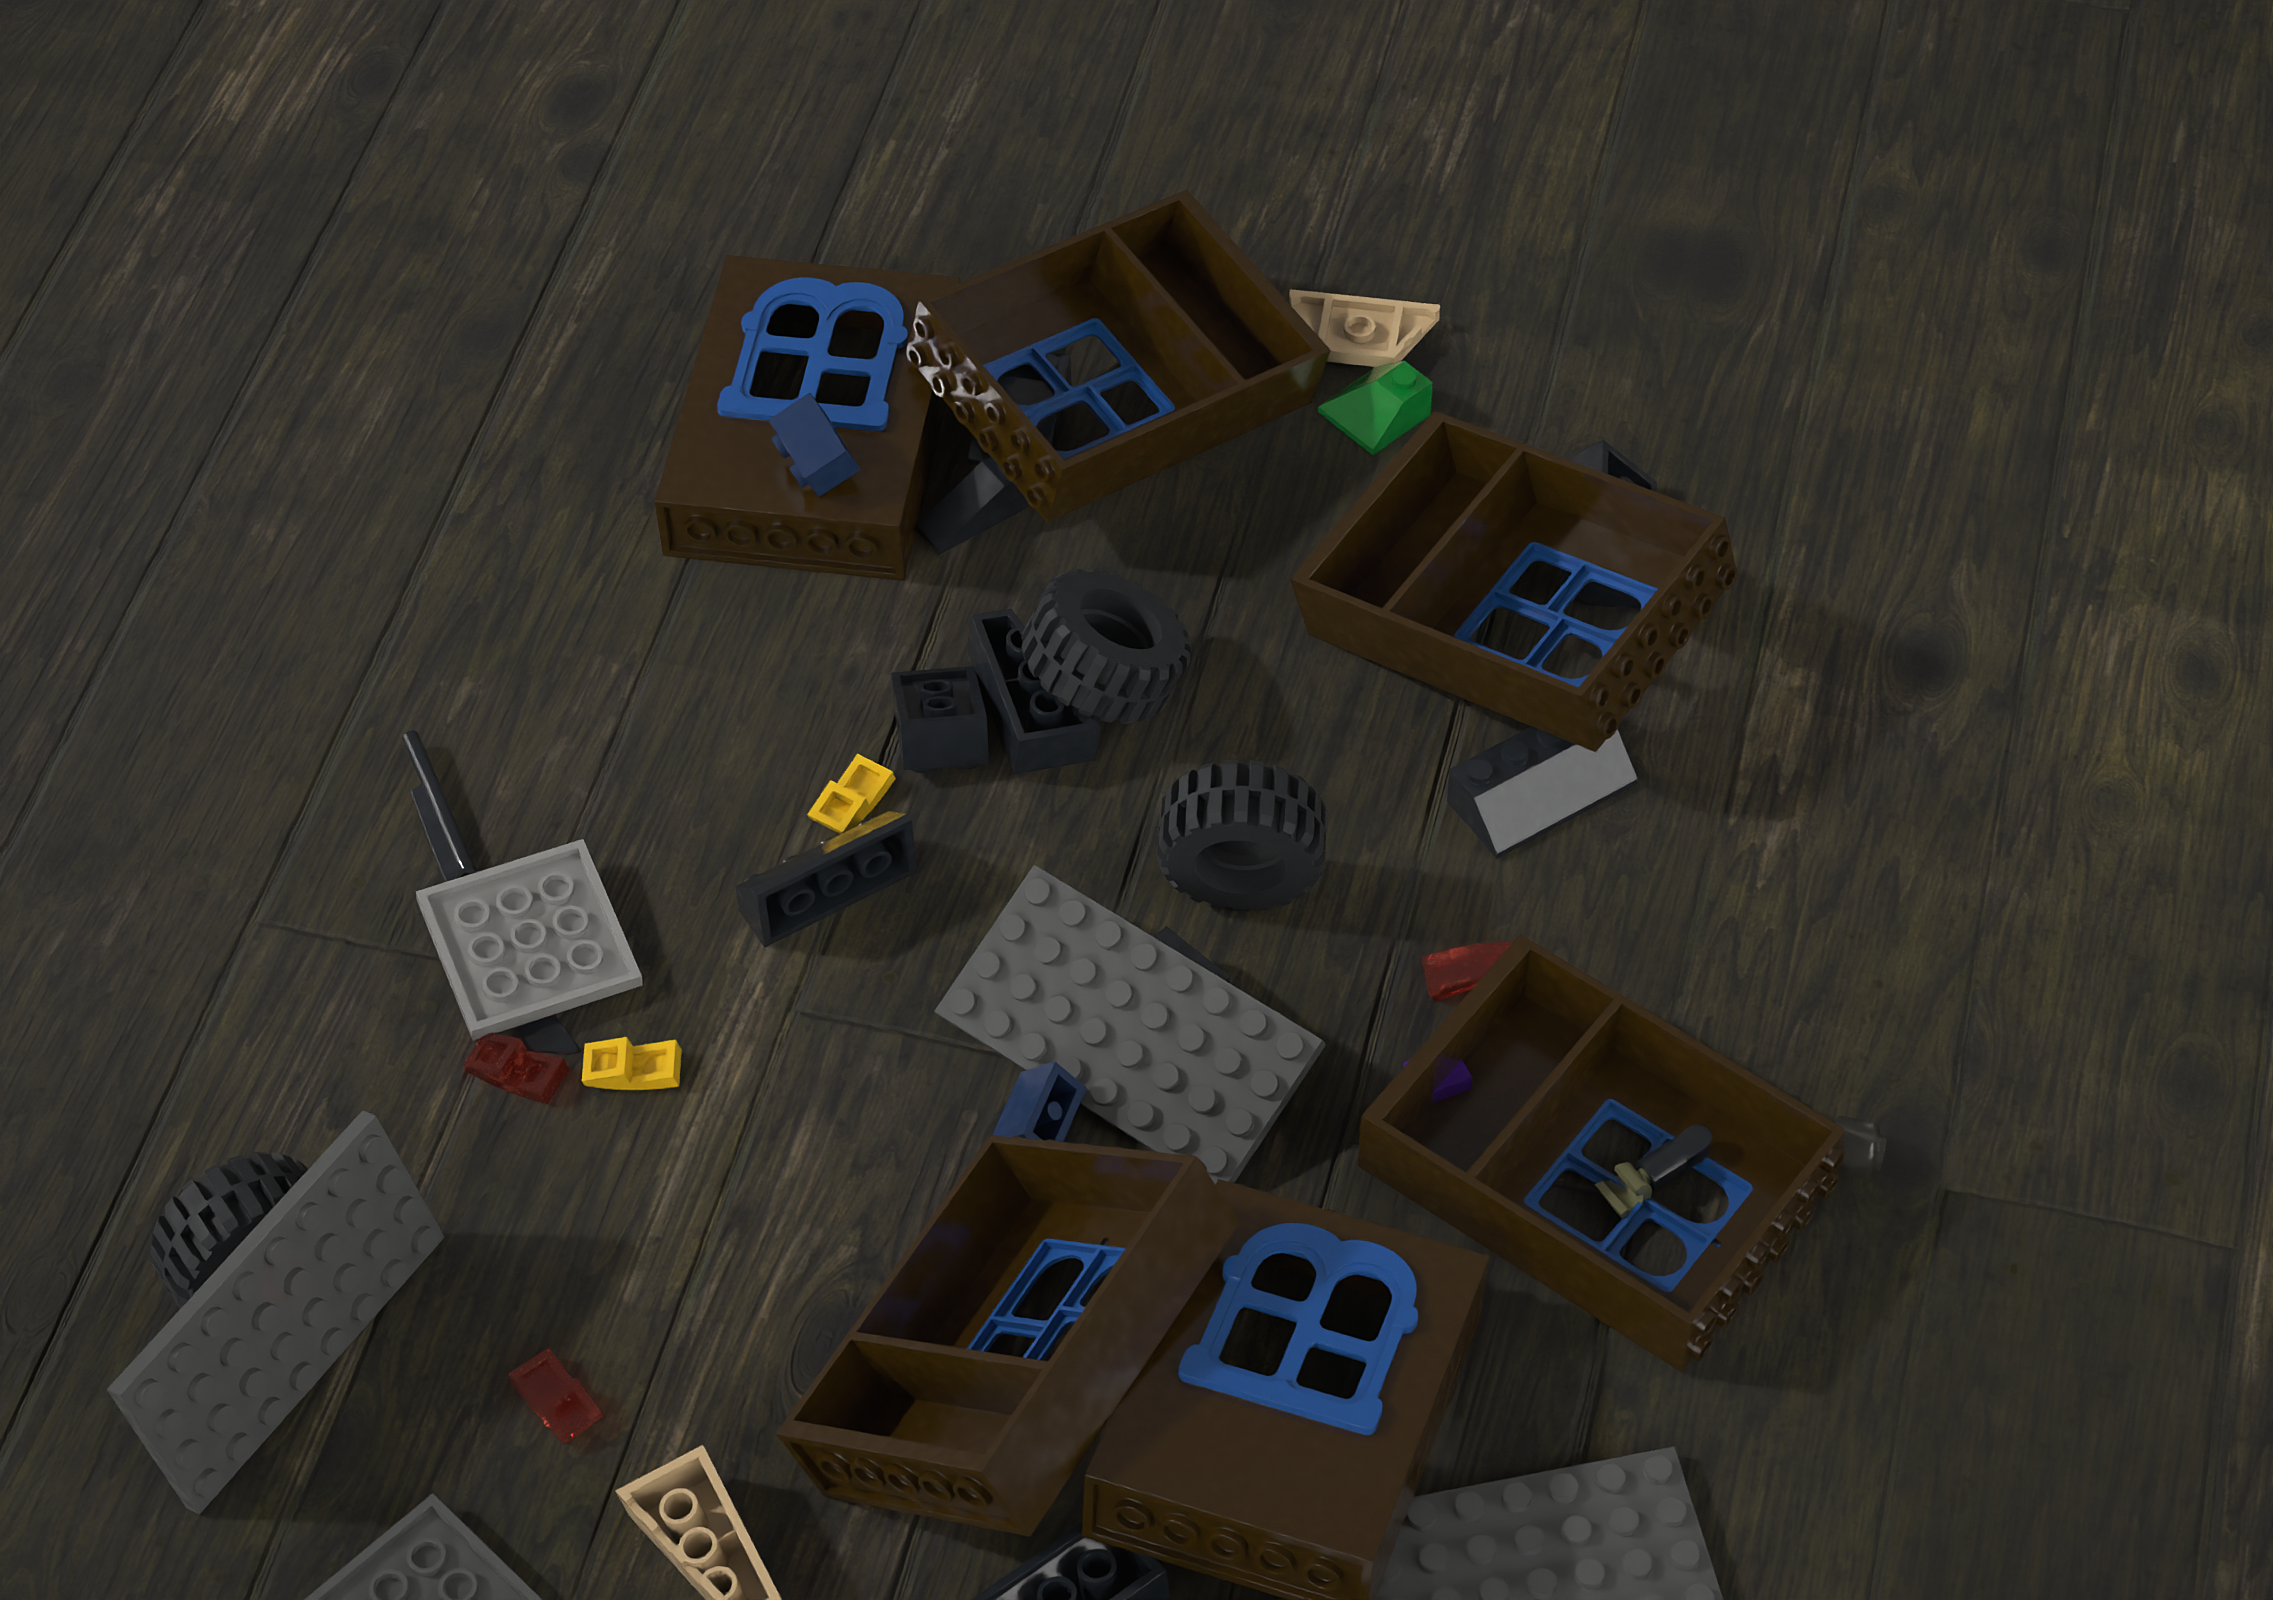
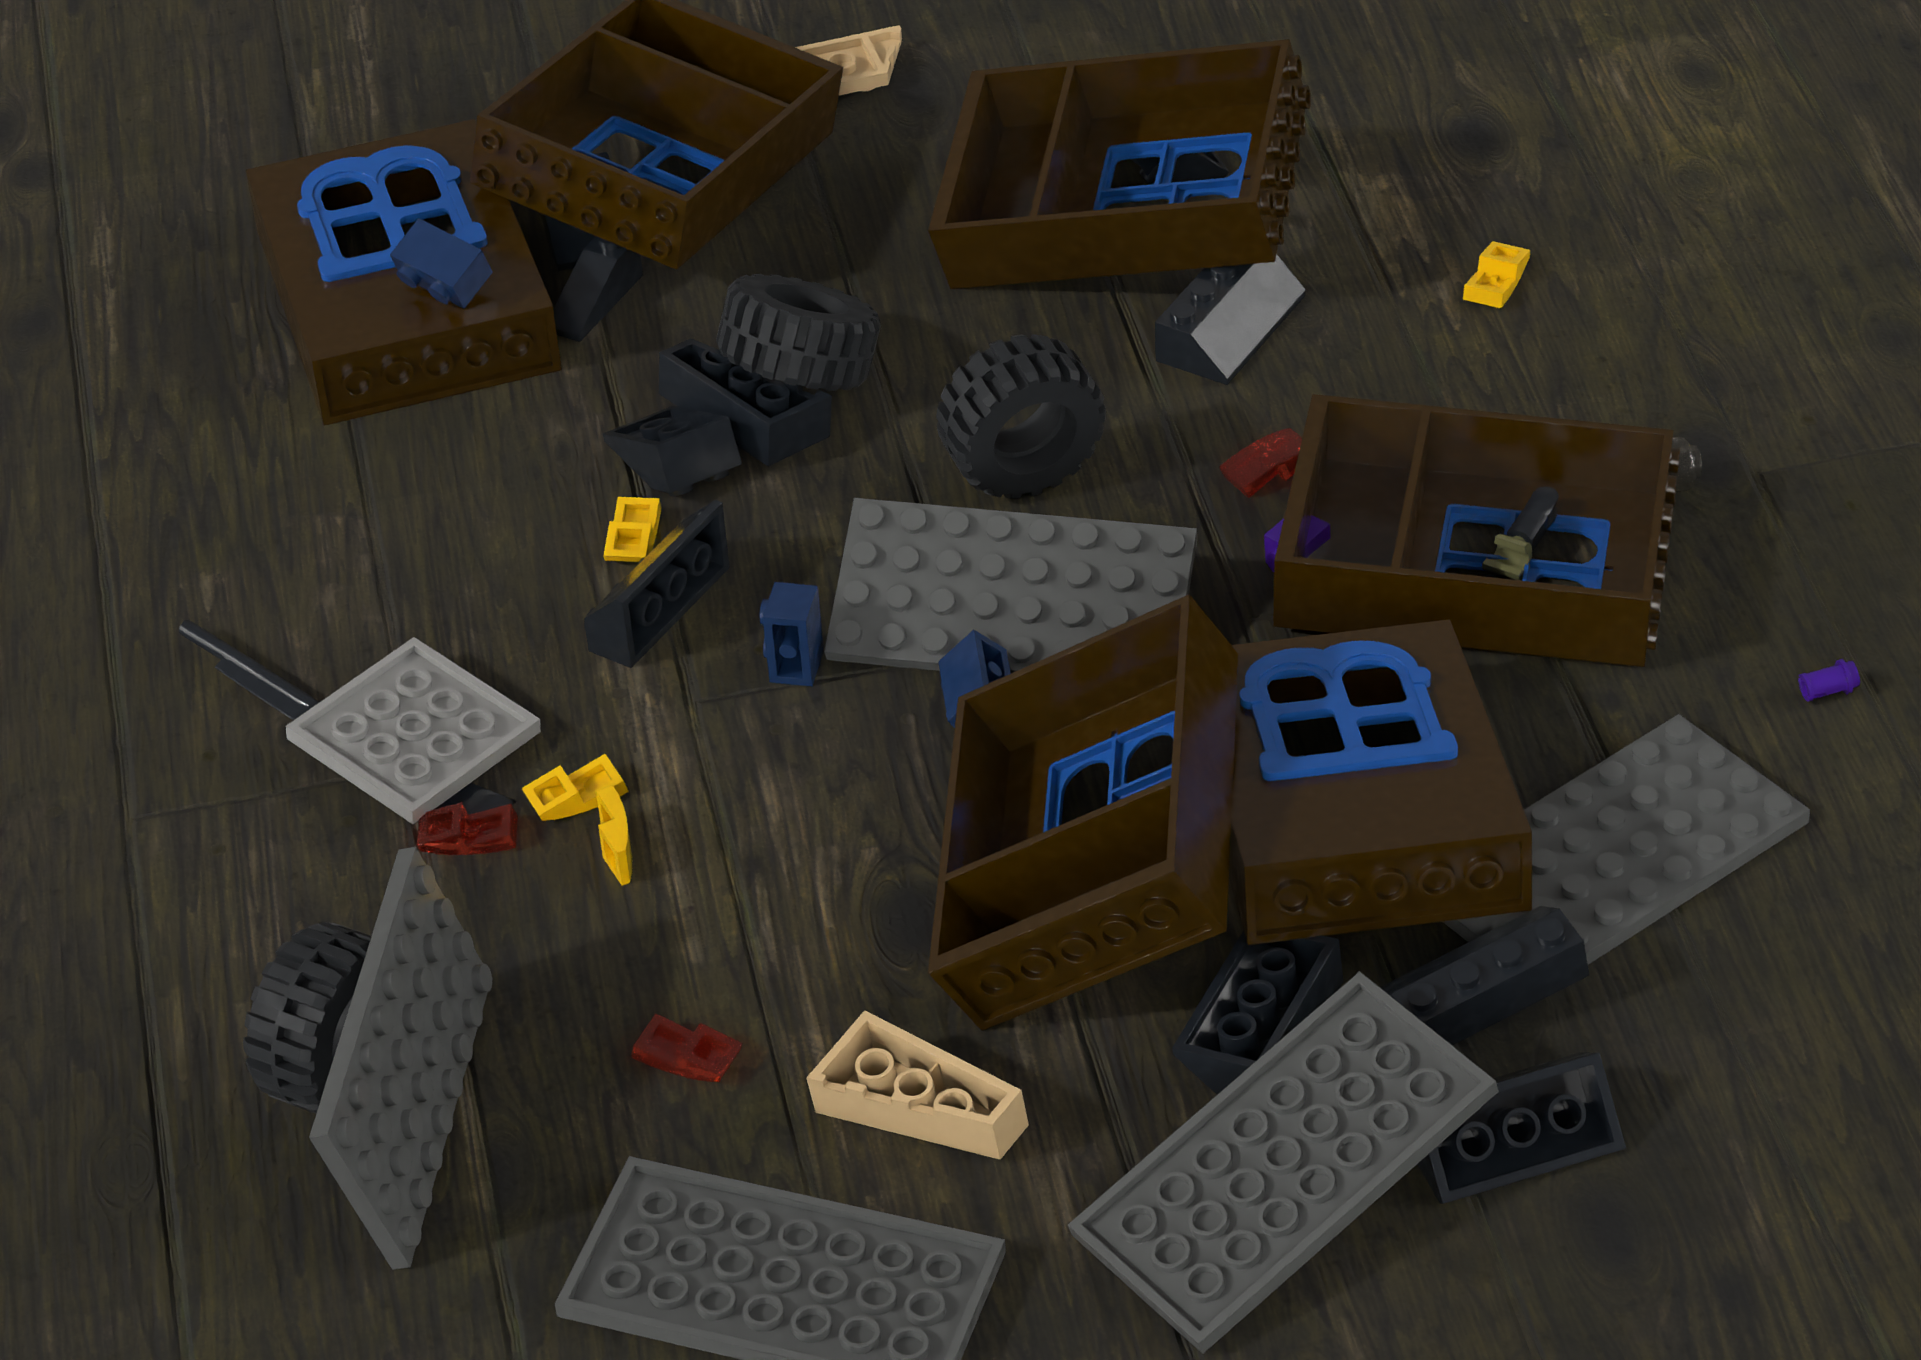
camera: 25 degrees left, 10 degrees down
green slope [1318,361,1432,455] -> none
none -> yellow slope [596,785,633,885]
none -> dark blue brick [760,582,824,687]
none -> yellow slope [1463,241,1530,308]
none -> dark purple pin [1798,659,1860,702]

